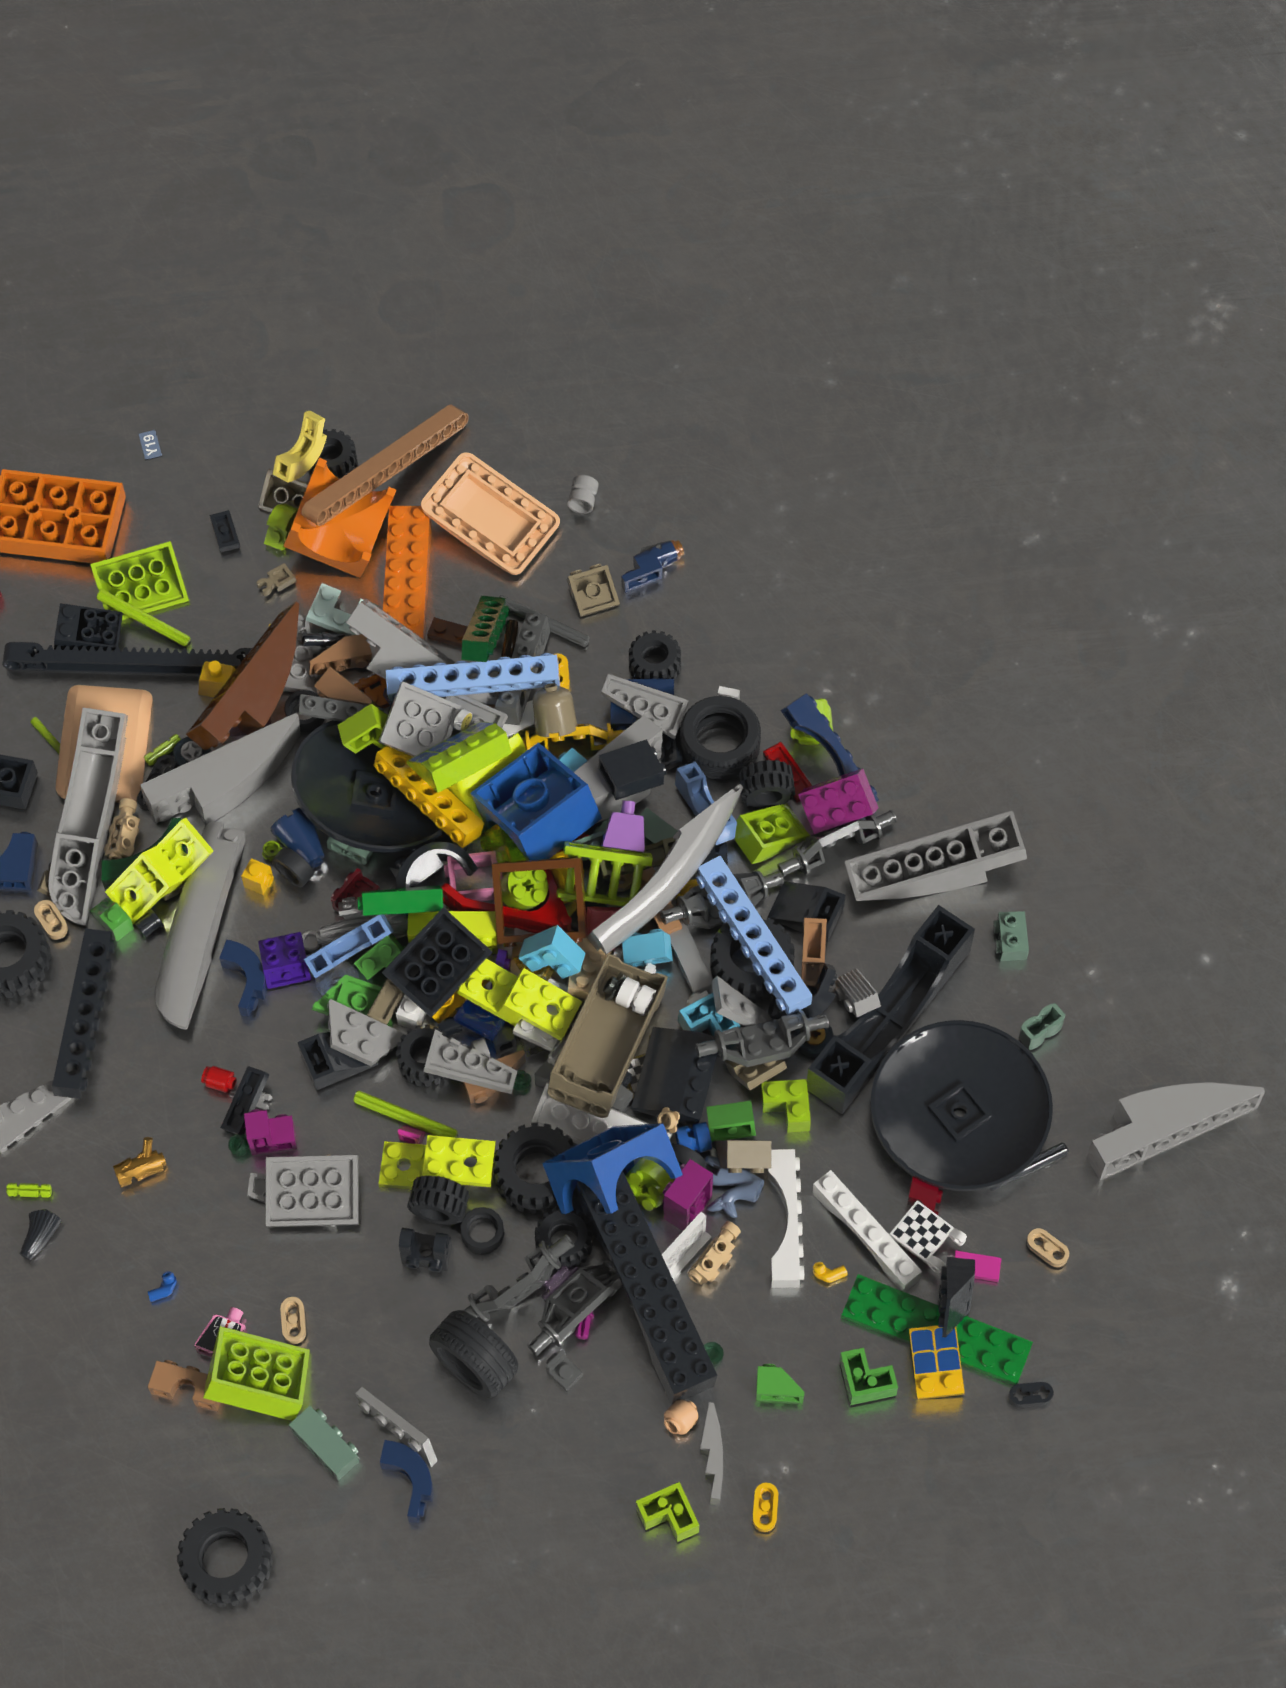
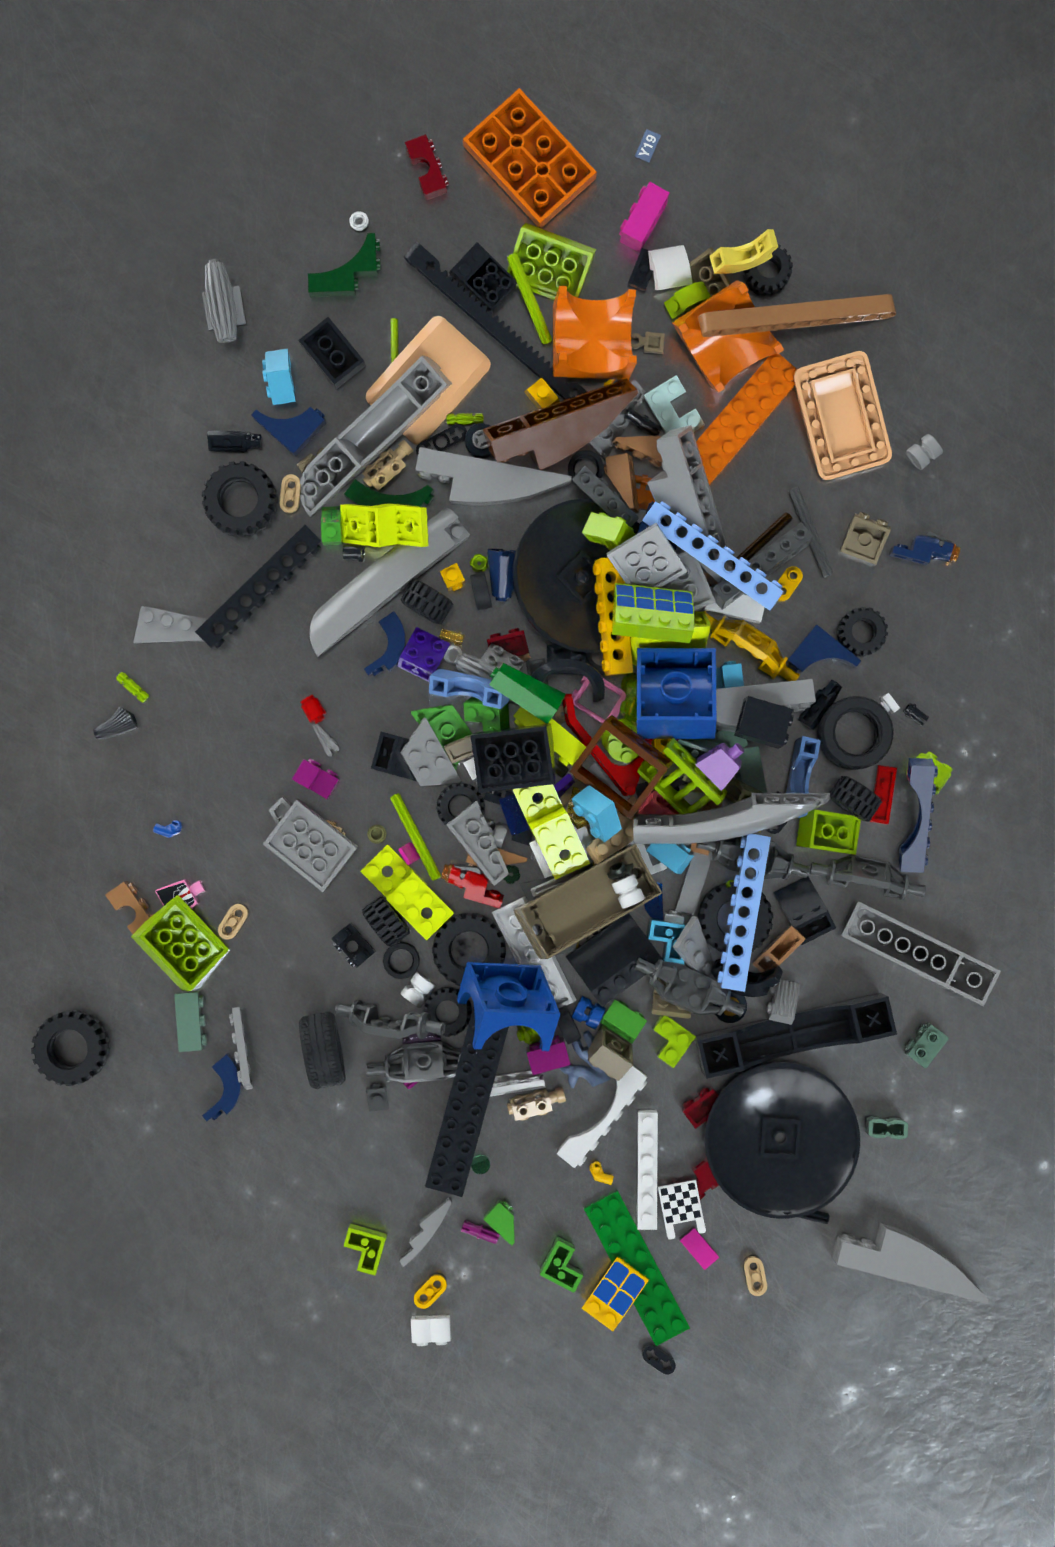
camera: 40 degrees right, 25 degrees up
pearl gold piece [113,1137,167,1188] -> none
black plate [220,1066,270,1137] -> none
clear green plate [228,1134,249,1156] -> none
reddish brown plate [427,617,468,648] -> none
white tile [454,709,472,731] -> none
dark green brick [461,595,509,662] -> none
dark tan cylinder [533,683,577,737] -> none
light grey wing [601,674,689,740] -> none
tan plate [657,1107,680,1133] -> none
light nougat head [664,1399,699,1435] -> none
magenta brick [798,768,878,834] -> none
black slope [938,1257,975,1337] -> none
none -> olive plate [367,825,387,844]
none -> black tyre [400,580,454,625]
none -> white wheel [400,972,436,1008]
none -> white brick [411,1315,451,1346]
none -> clear yellow pin [439,628,464,646]
none -> red plate [441,863,504,909]
none -> magenta axle [461,1220,500,1244]
none -> orange piece [553,286,637,380]
none -> dark pink brick [619,182,670,253]
none -> clear blue tile [644,883,663,920]
none -> white slope [648,245,692,290]
none -> dark red bracket [681,1087,718,1129]
none -> black pin [903,703,929,726]

